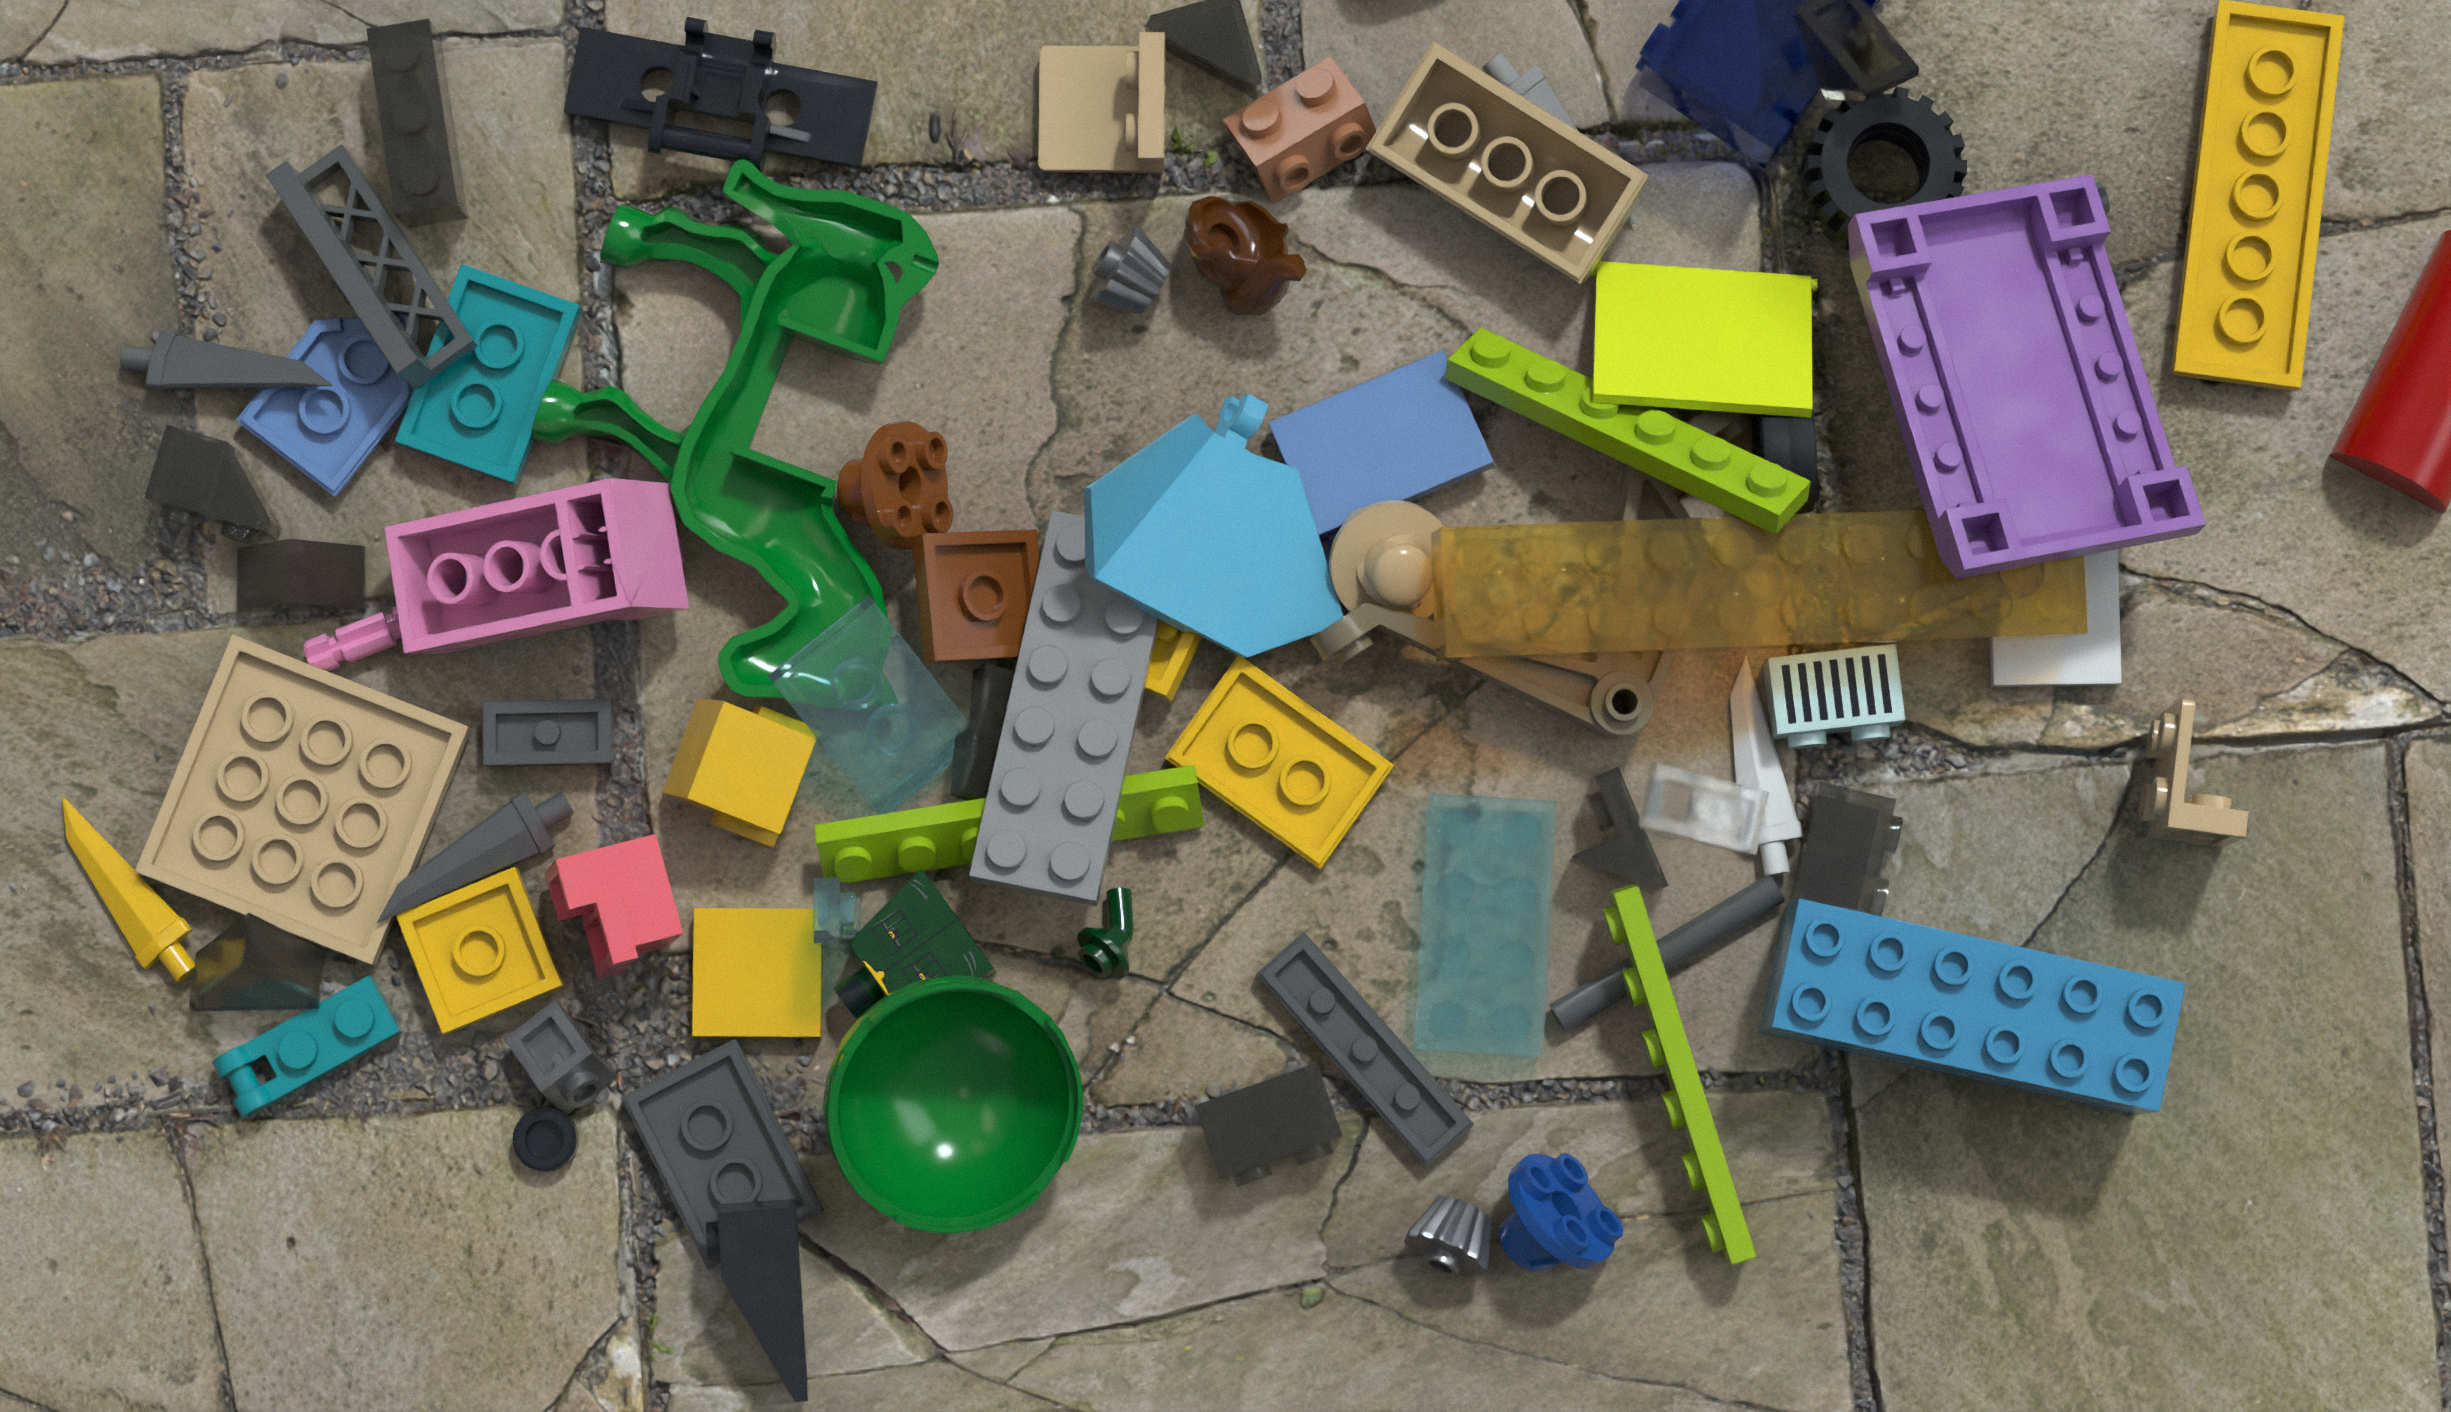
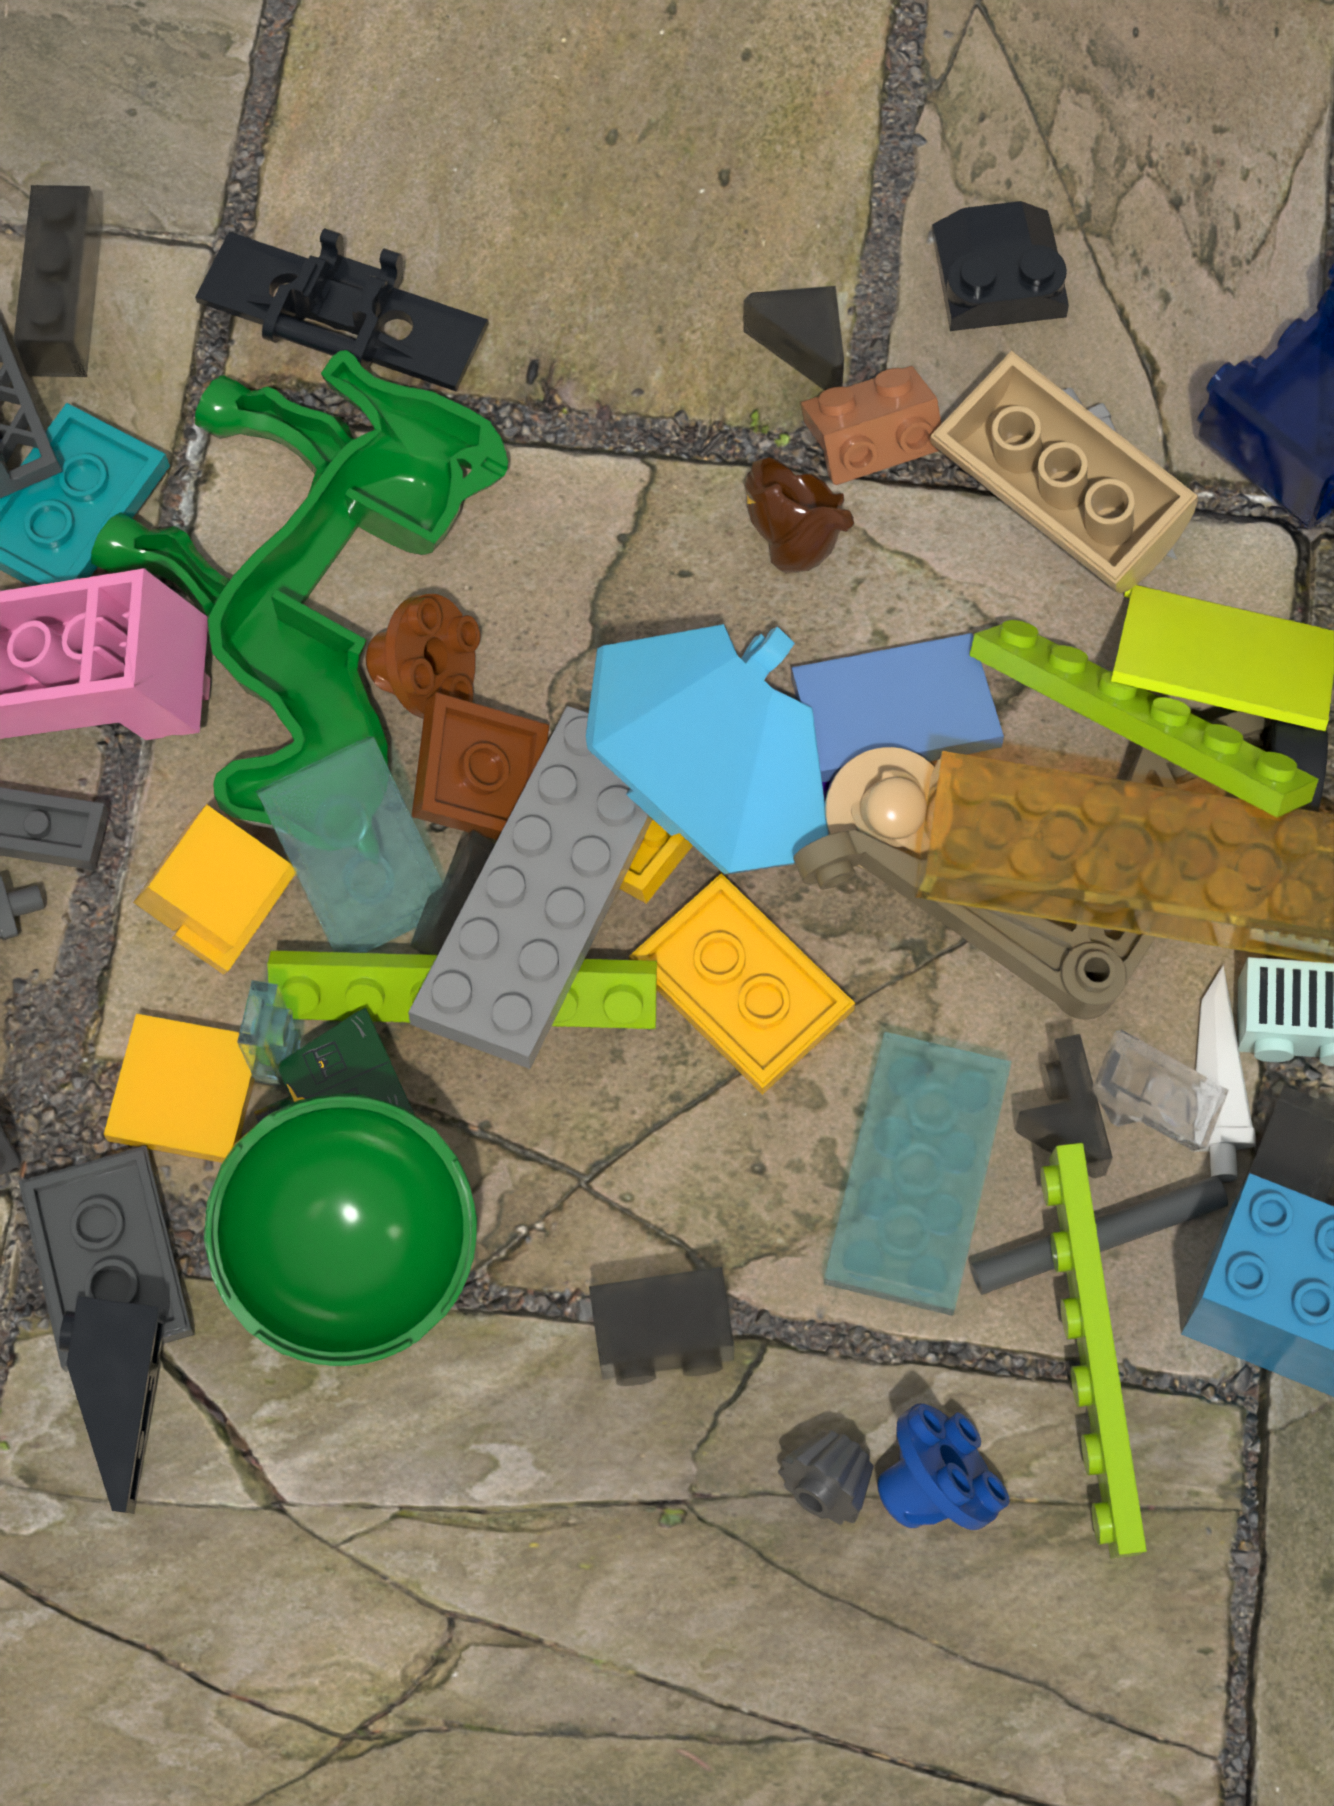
camera: 10 degrees right, 15 degrees down
coral plate [544,834,683,979] -> none
tan bracket [1038,32,1166,173] -> none
dark green plate [1077,888,1134,979] -> none
flat silver piece [1089,226,1171,314] -> none
dark grey tile [1256,932,1474,1167] -> none

